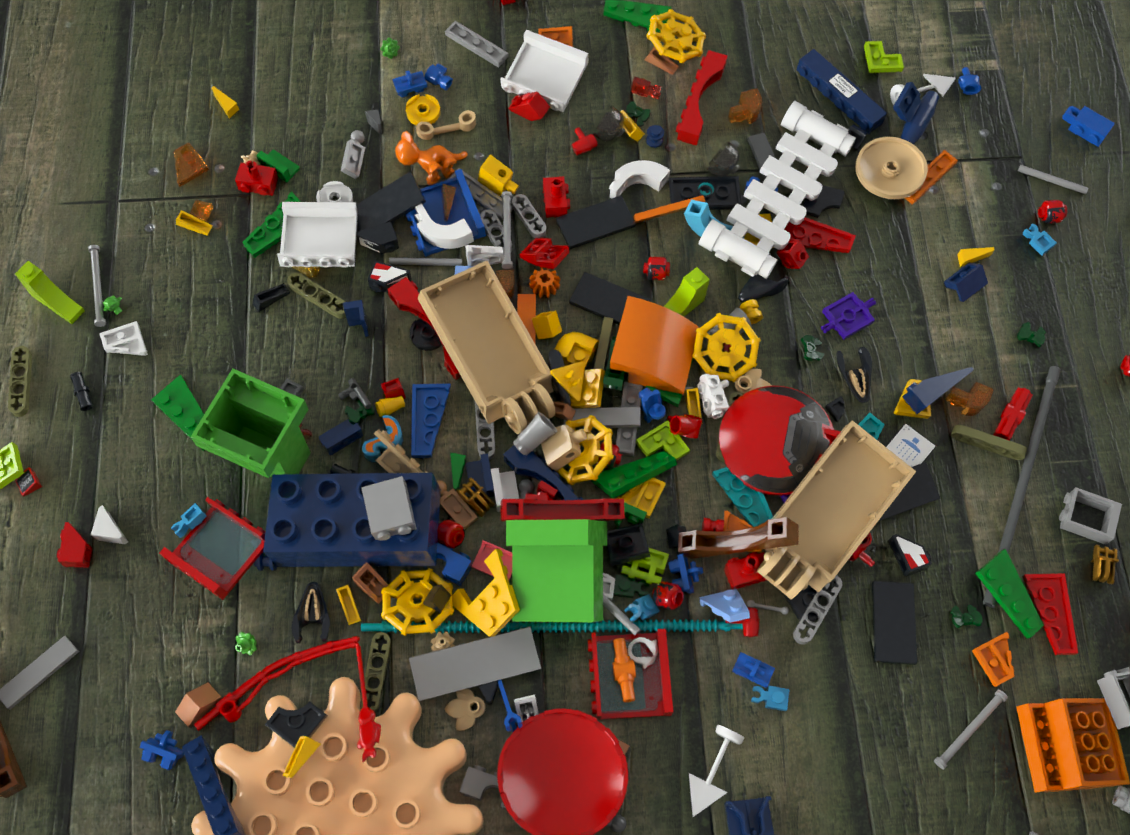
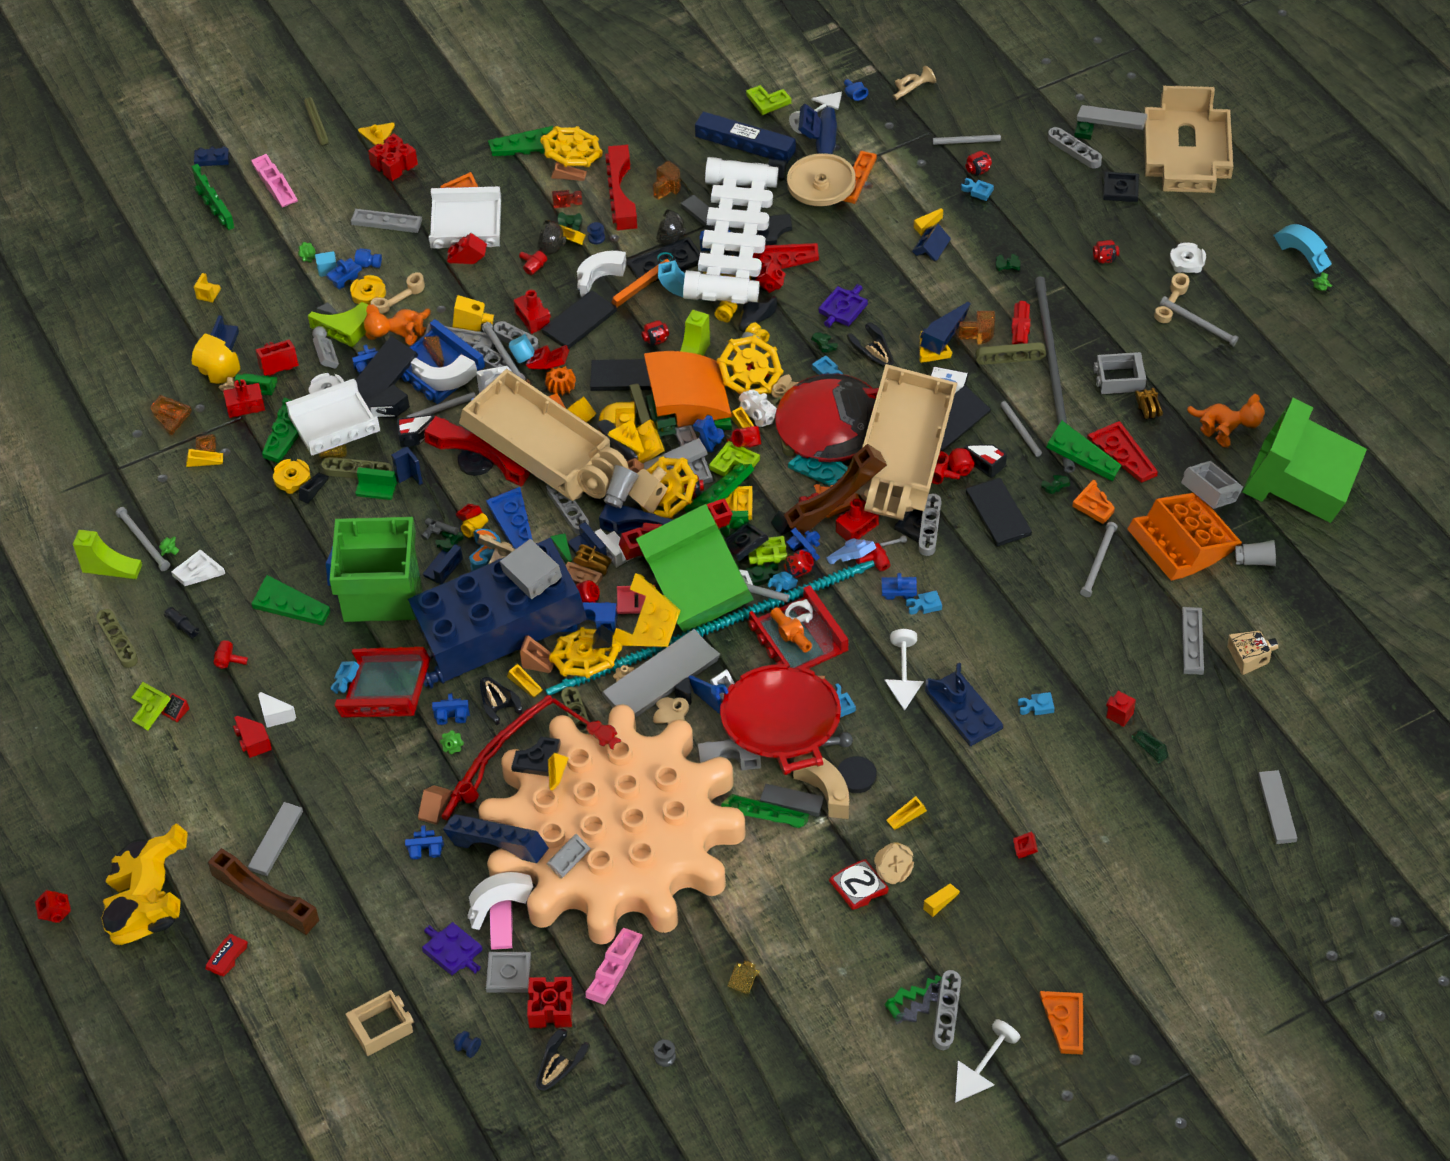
camera: 20 degrees left, 15 degrees down
yellow piece [212,86,239,118] -> none
black tile [825,396,845,422] -> none
blue brick [1062,106,1115,147] -> none
none -> yellow brick [192,333,241,384]
none -> yellow panel [194,273,221,303]
none -> dark blue panel [211,315,239,351]
none -> red piece [213,640,248,669]
none -> red brick [256,339,299,376]
none -> yellow plate [273,459,311,494]
none -> lime arch [308,302,368,347]
none -> medium azure piece [315,251,337,277]
none -> blue hips [352,344,378,375]
none -> green panel [355,467,397,500]
none -> blue hips [432,693,470,725]
none -> medium azure piece [509,334,535,363]
none -> yellow wheel [715,301,738,322]
none -> dark azure plate [812,356,843,375]
none -> dark azure plate [835,683,856,717]
none -> tan piece [893,66,936,101]
none -> red head [949,448,974,476]
none -> light grey bar [1000,401,1042,457]

